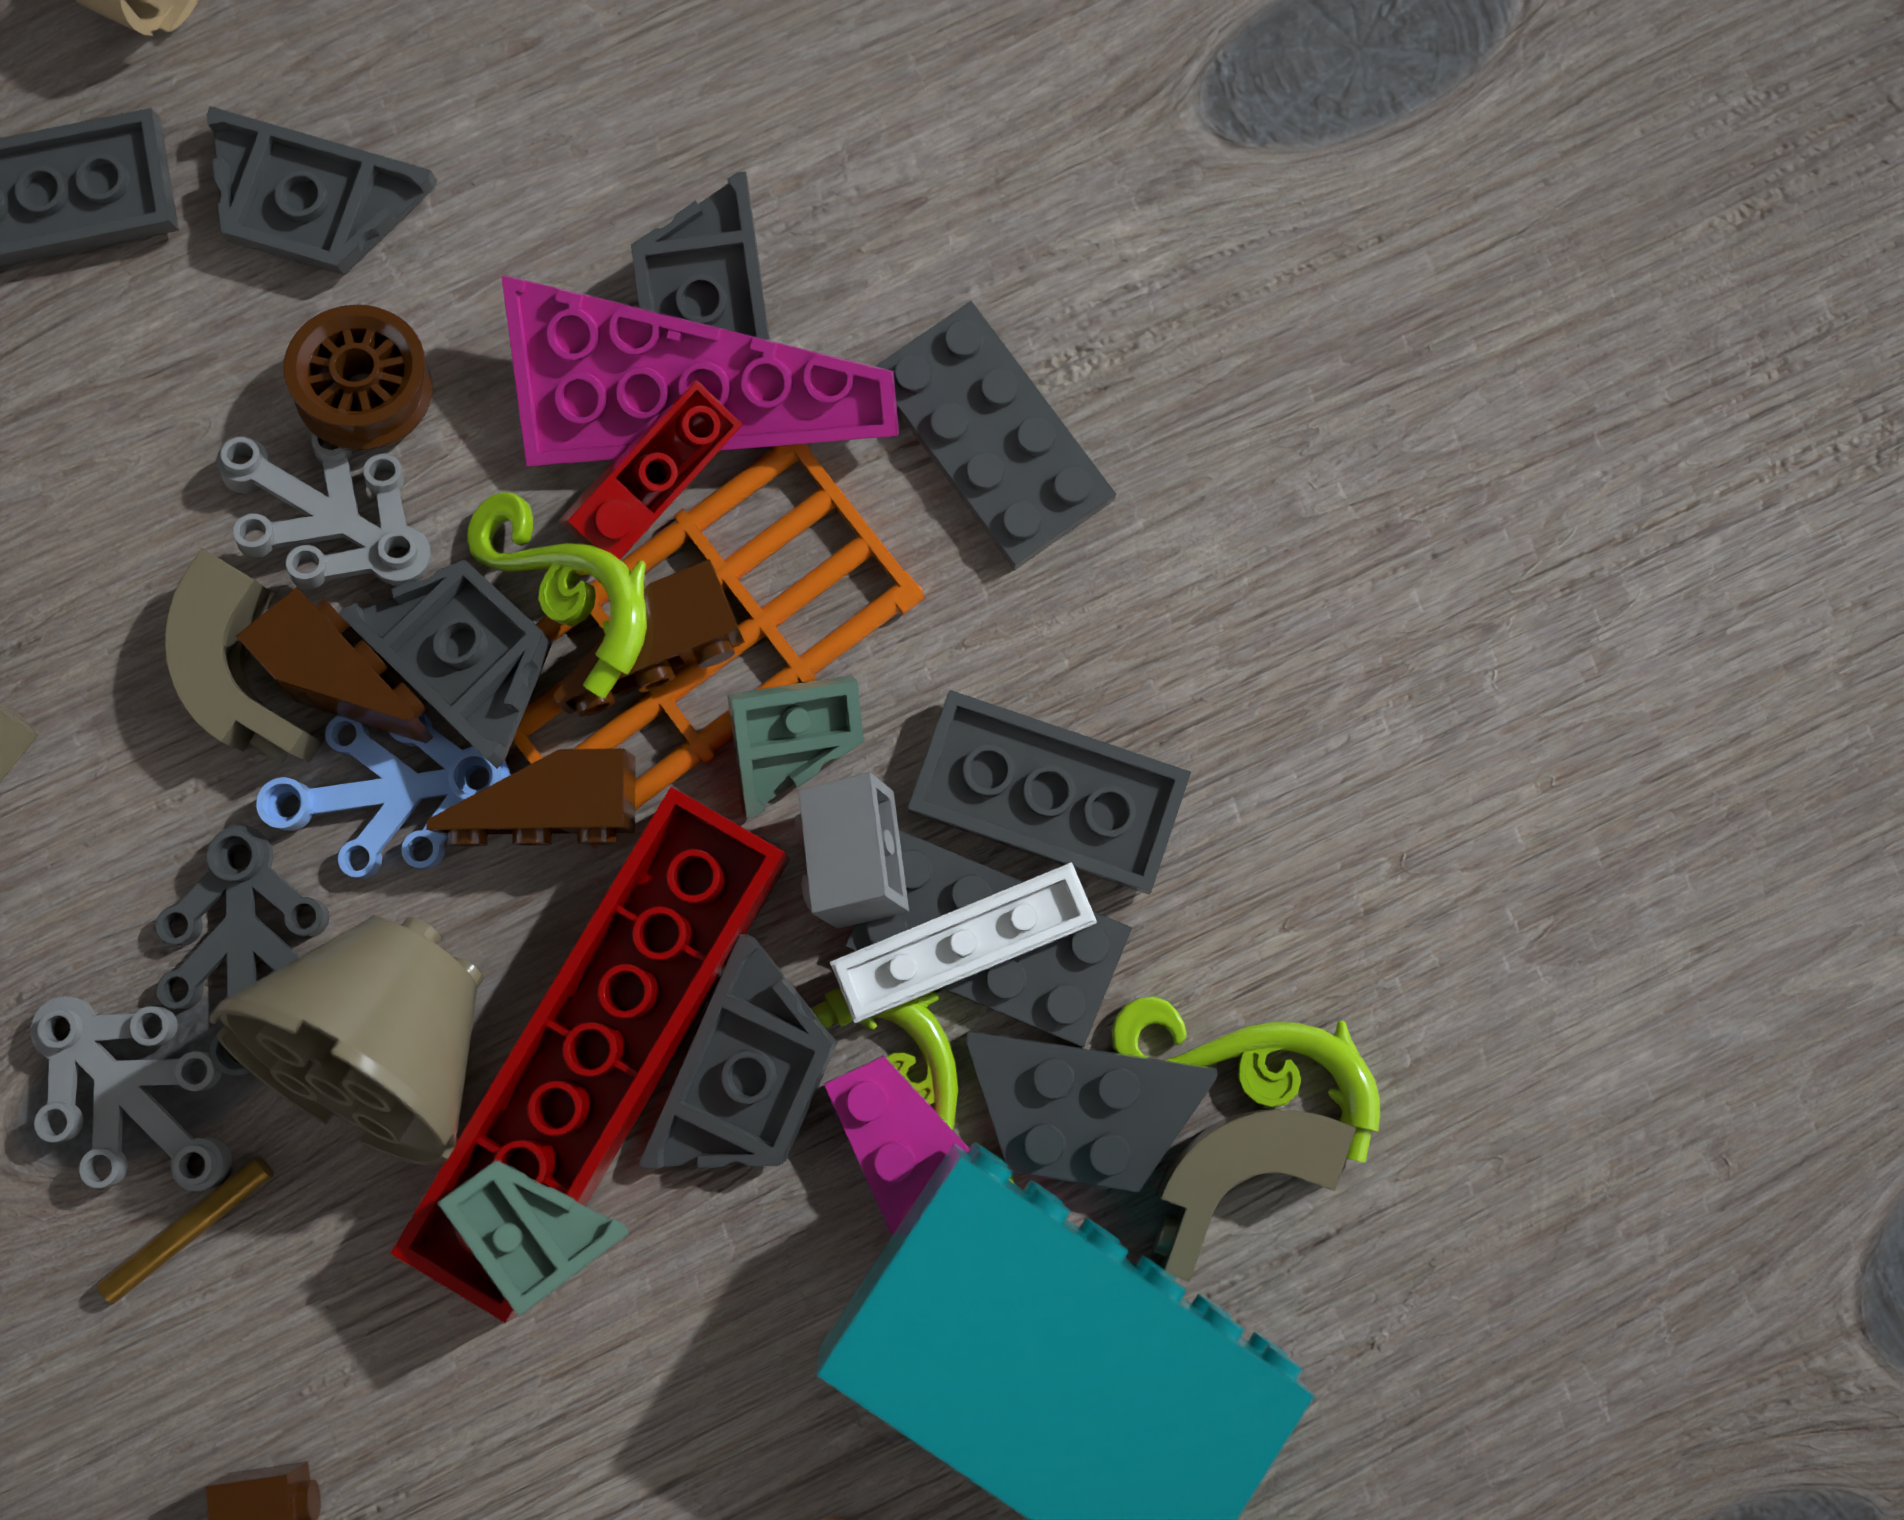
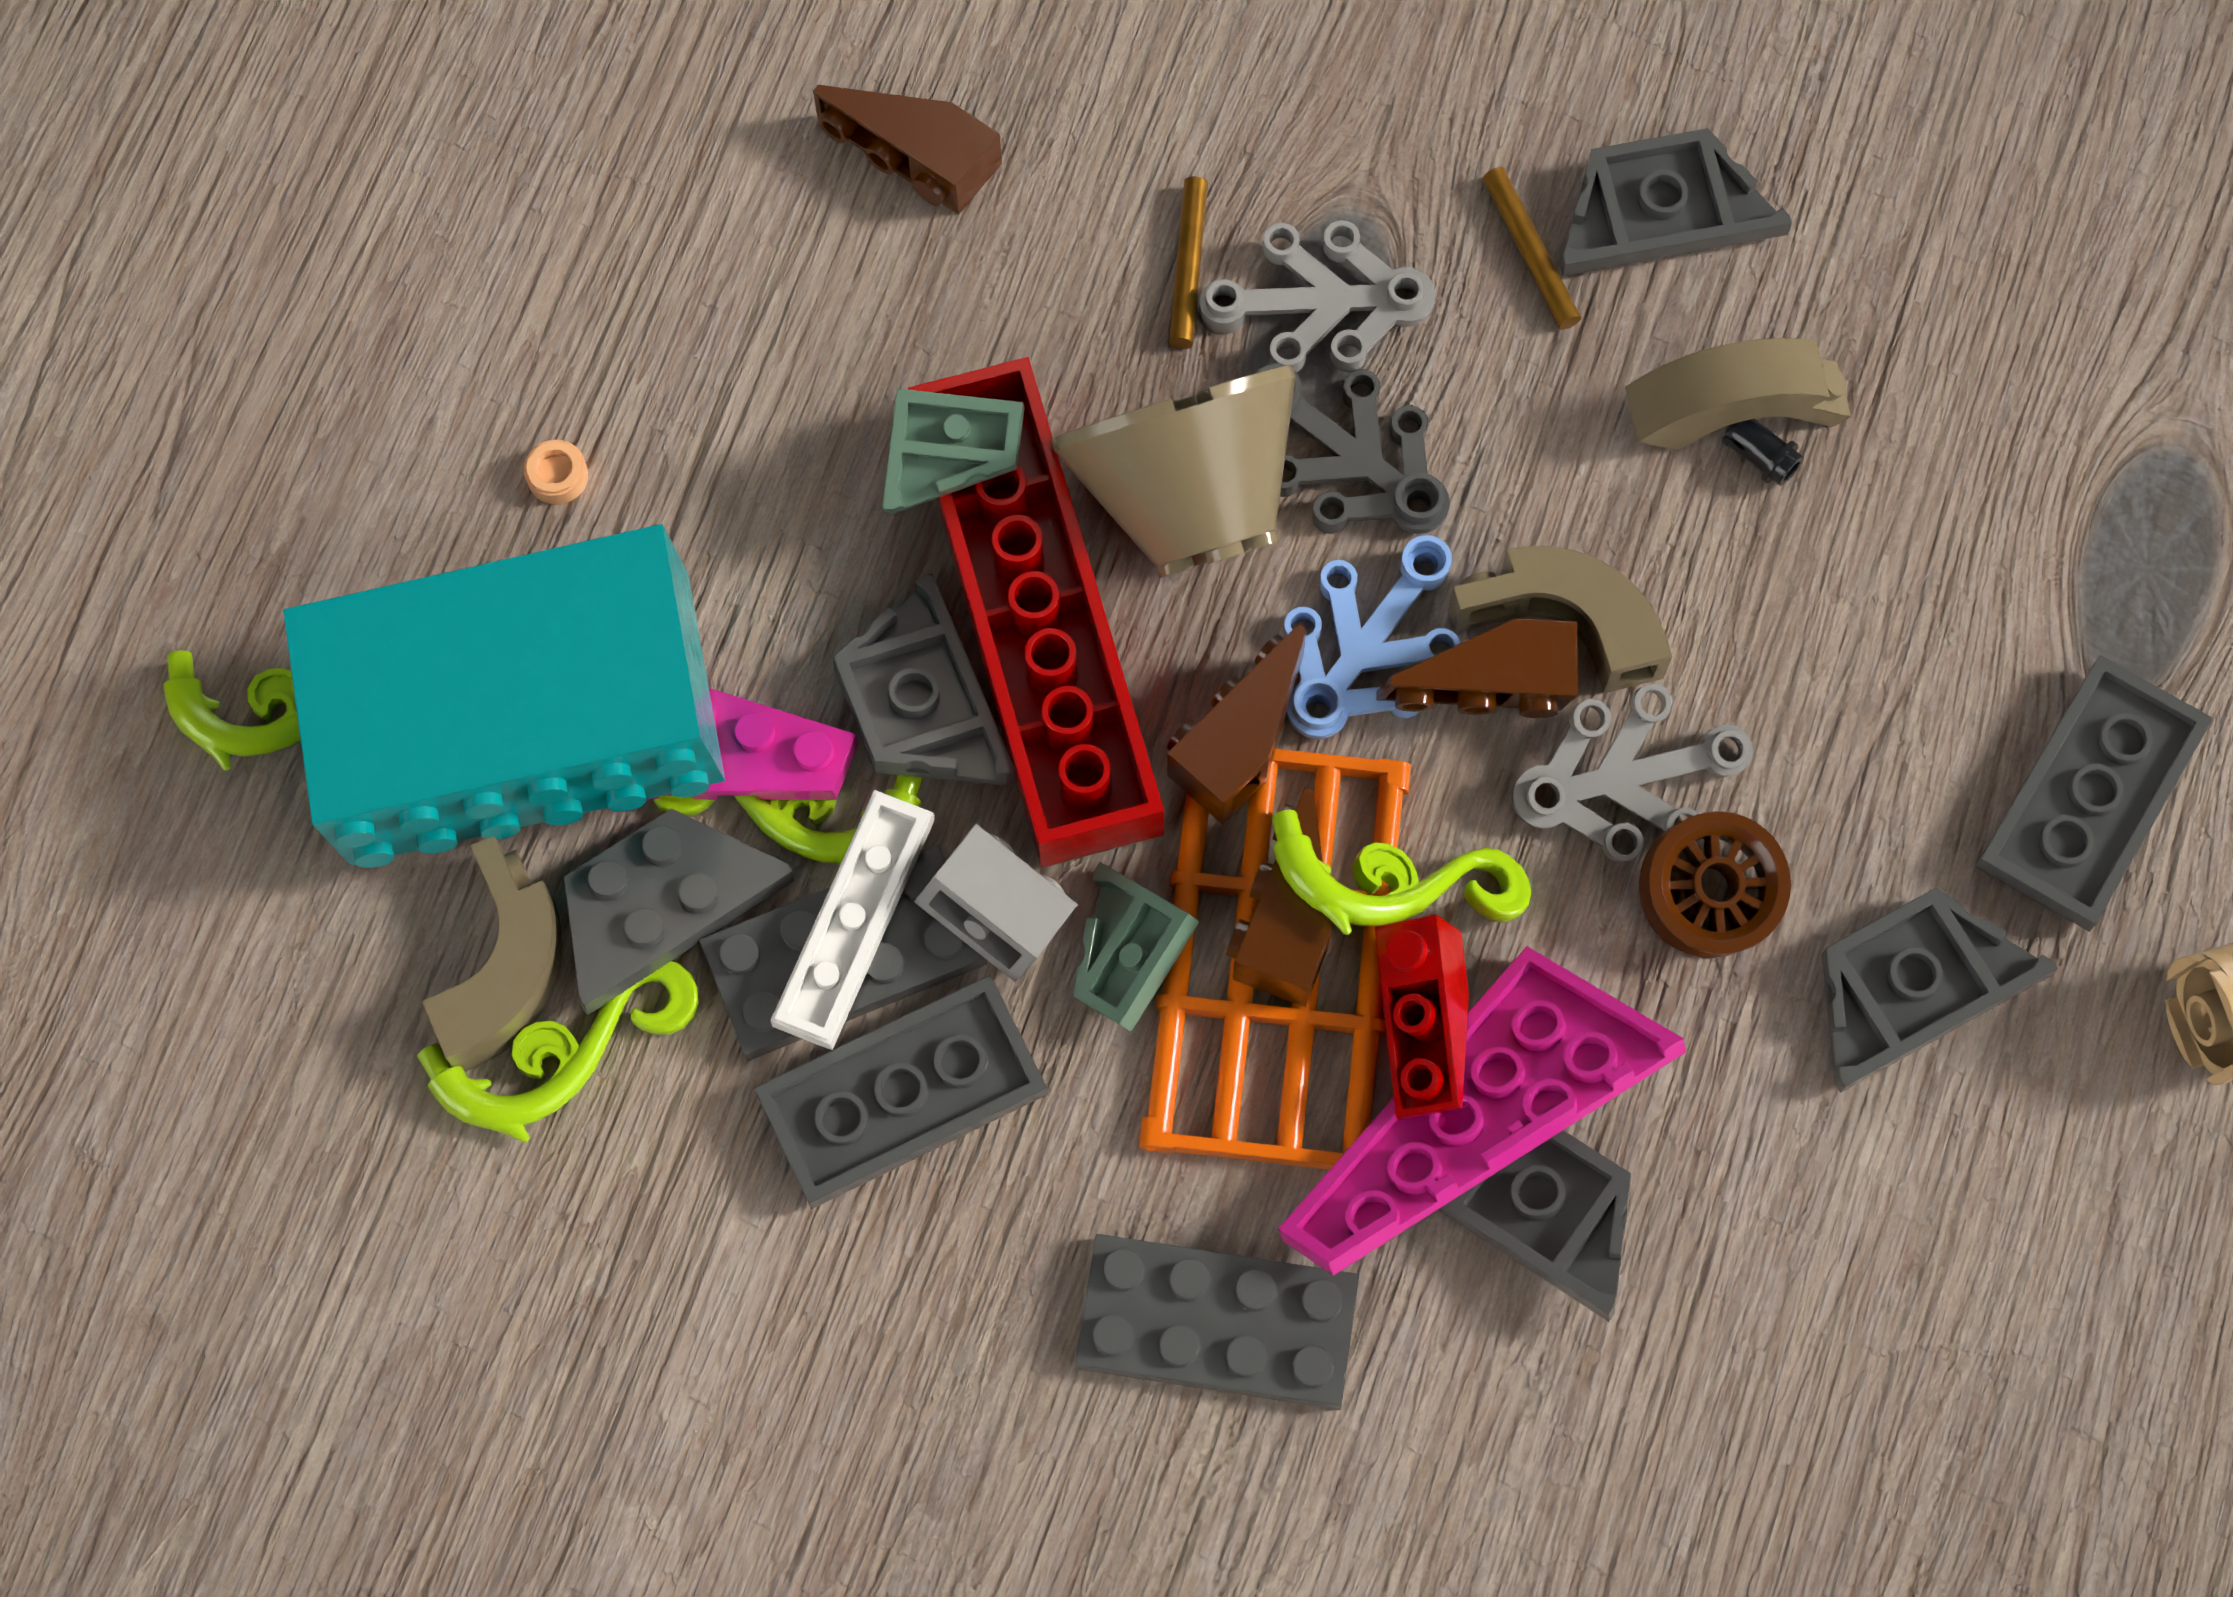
camera: 135 degrees right, 10 degrees down
dark grey wing [339,559,552,769] -> none

